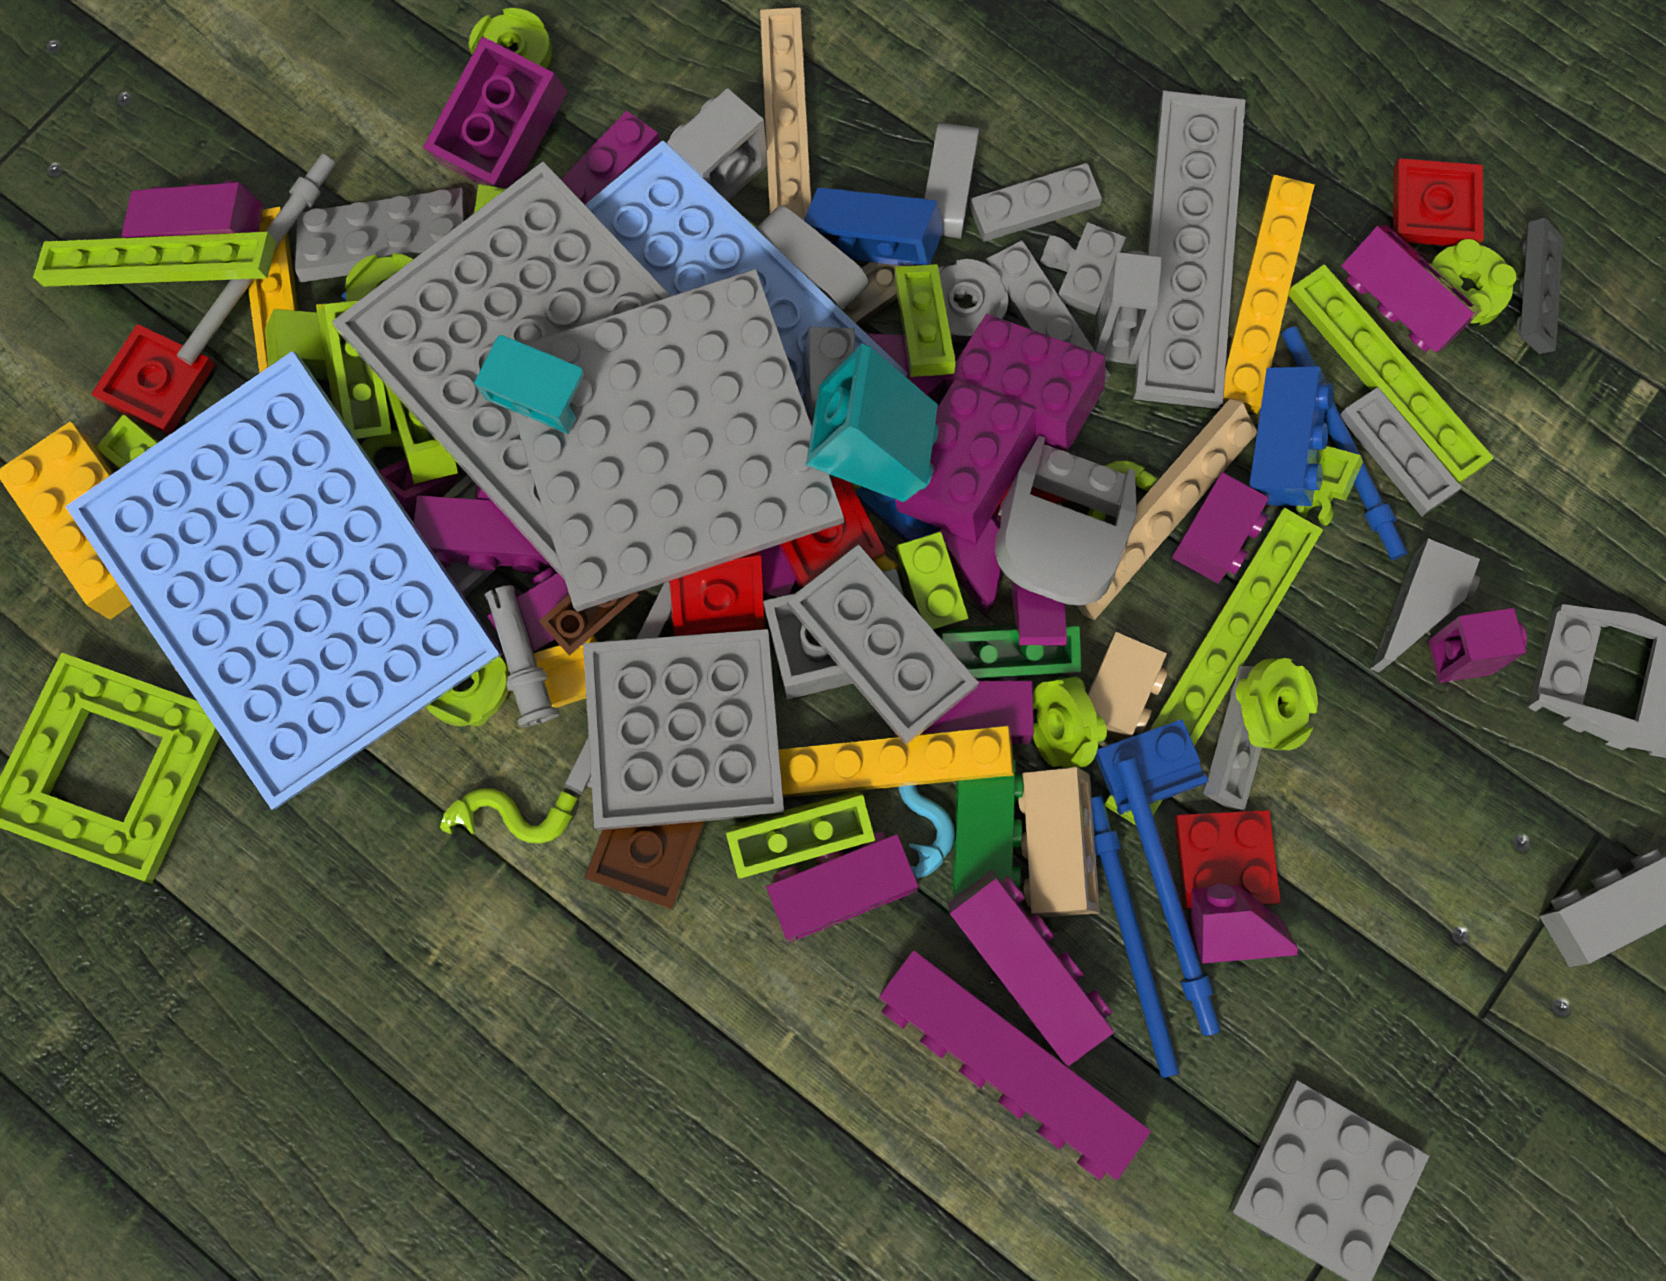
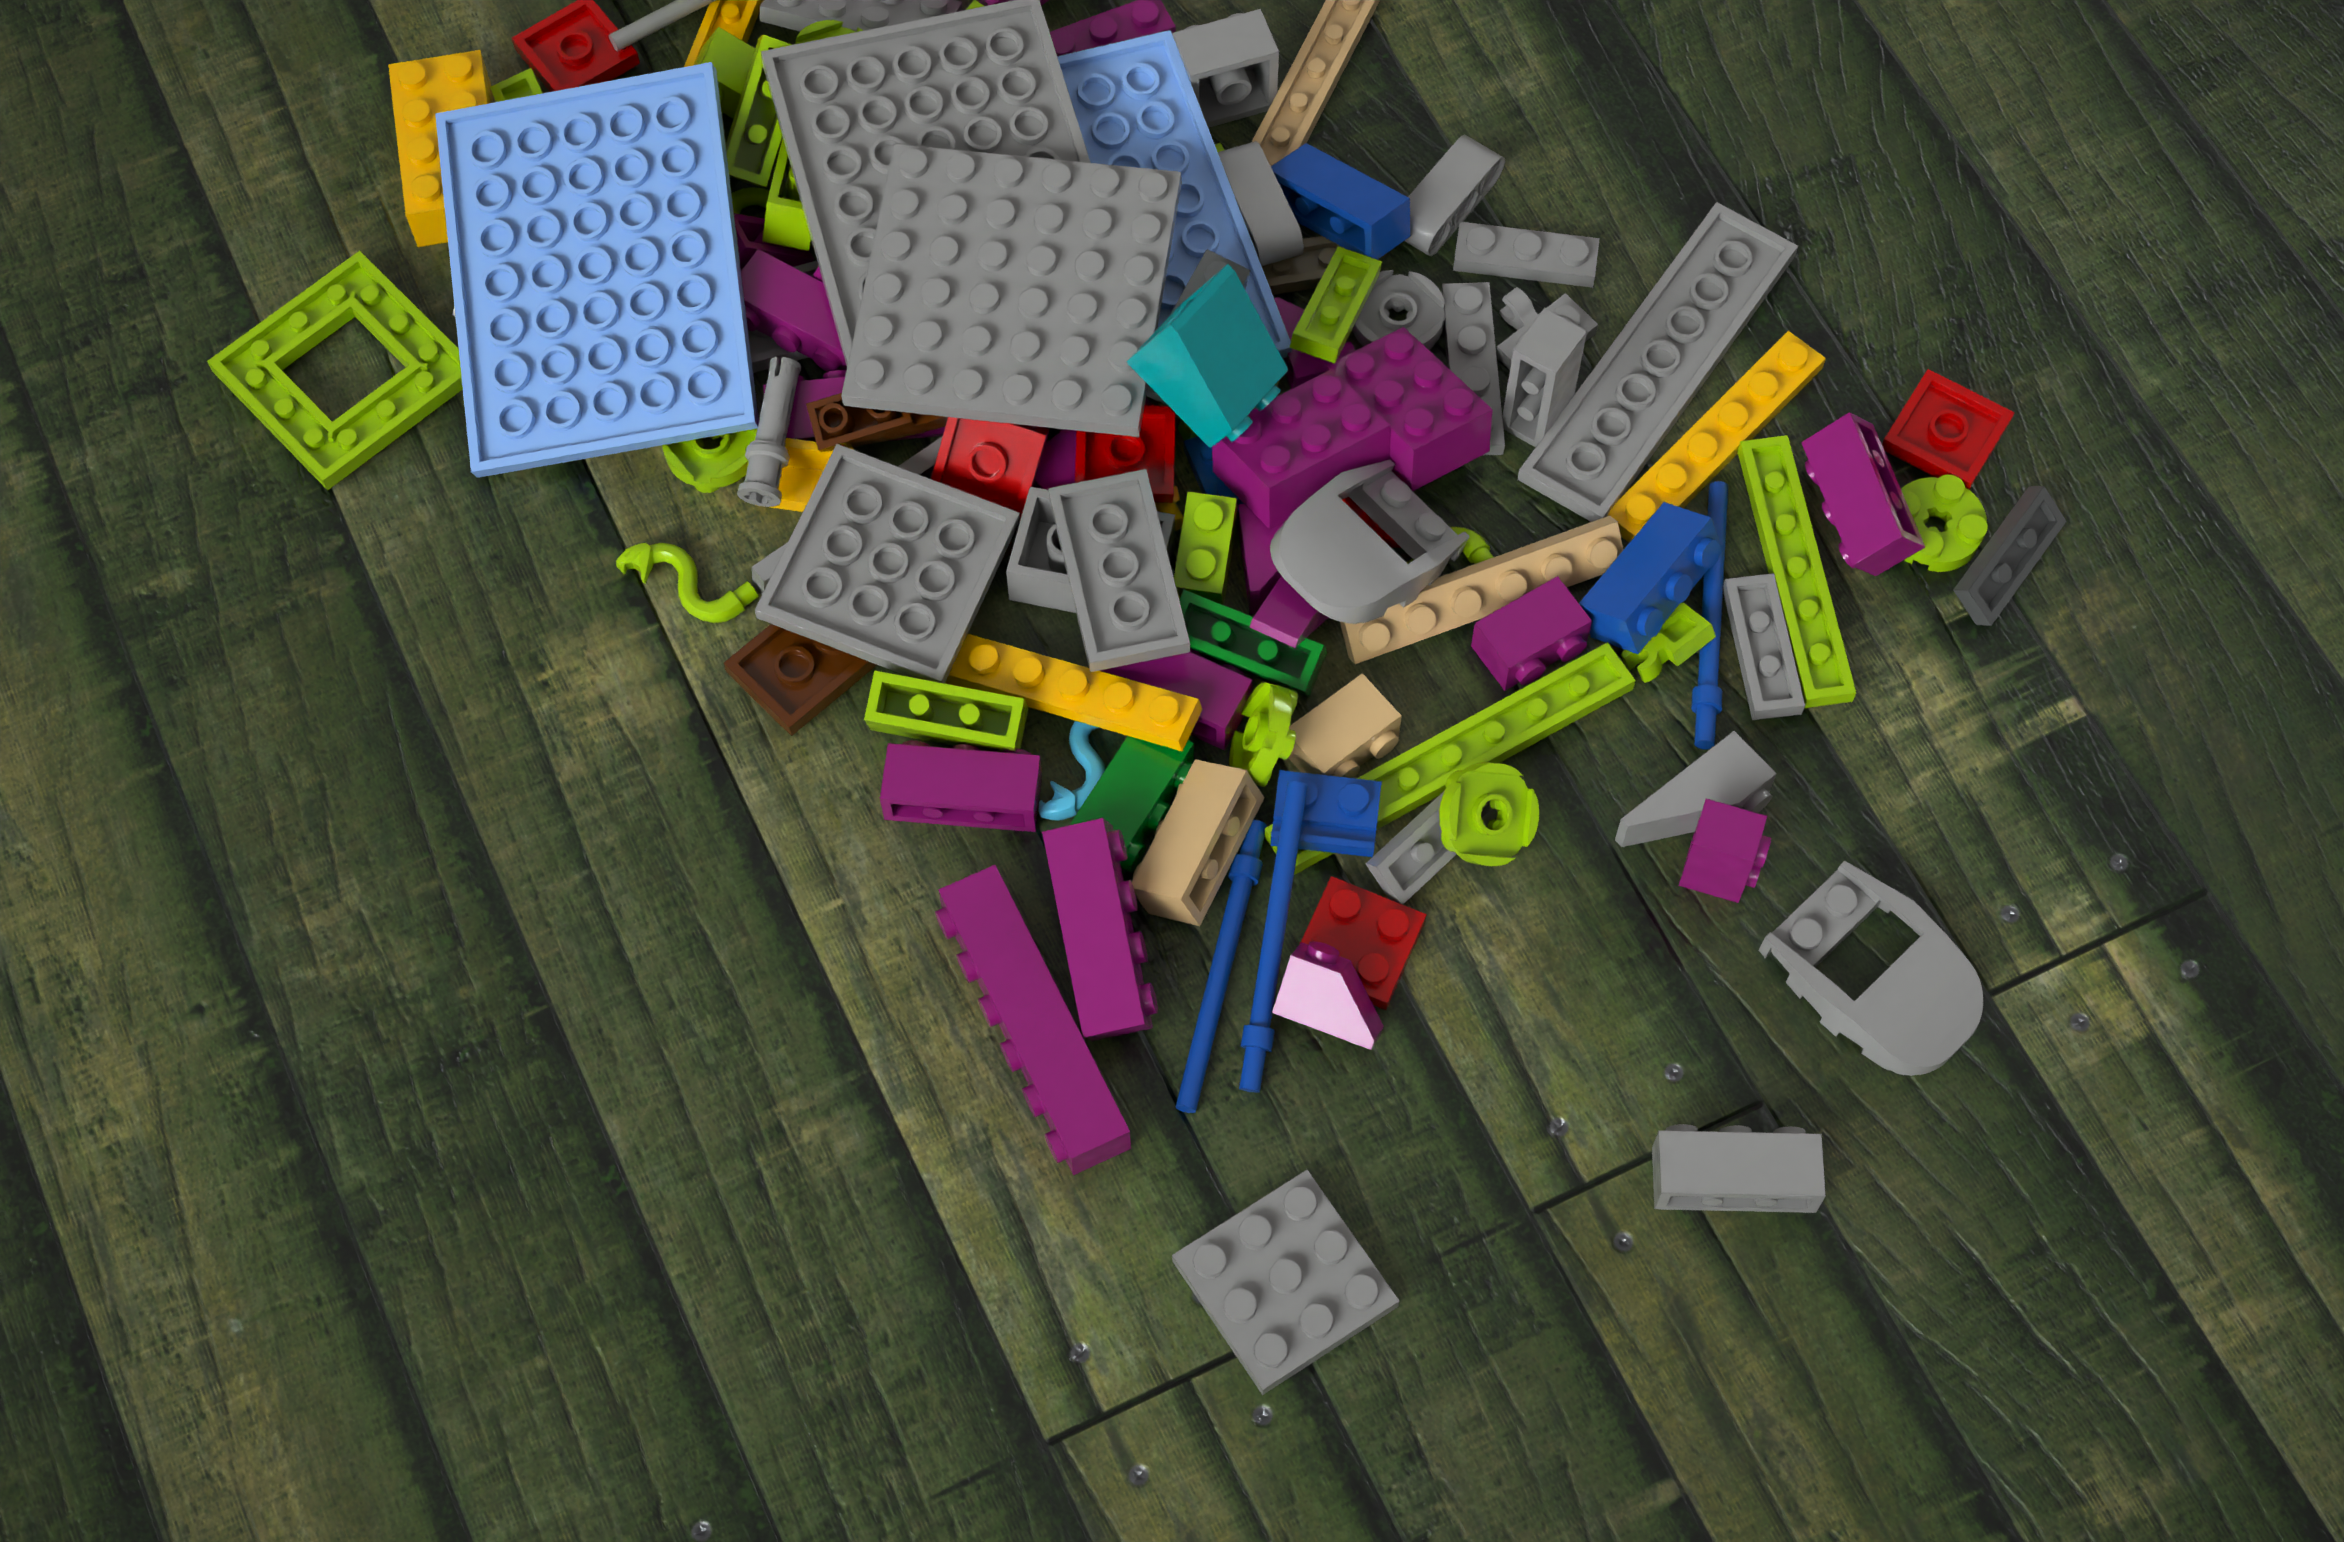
camera: 25 degrees right, 10 degrees down
teal panel [474,335,584,434] -> none

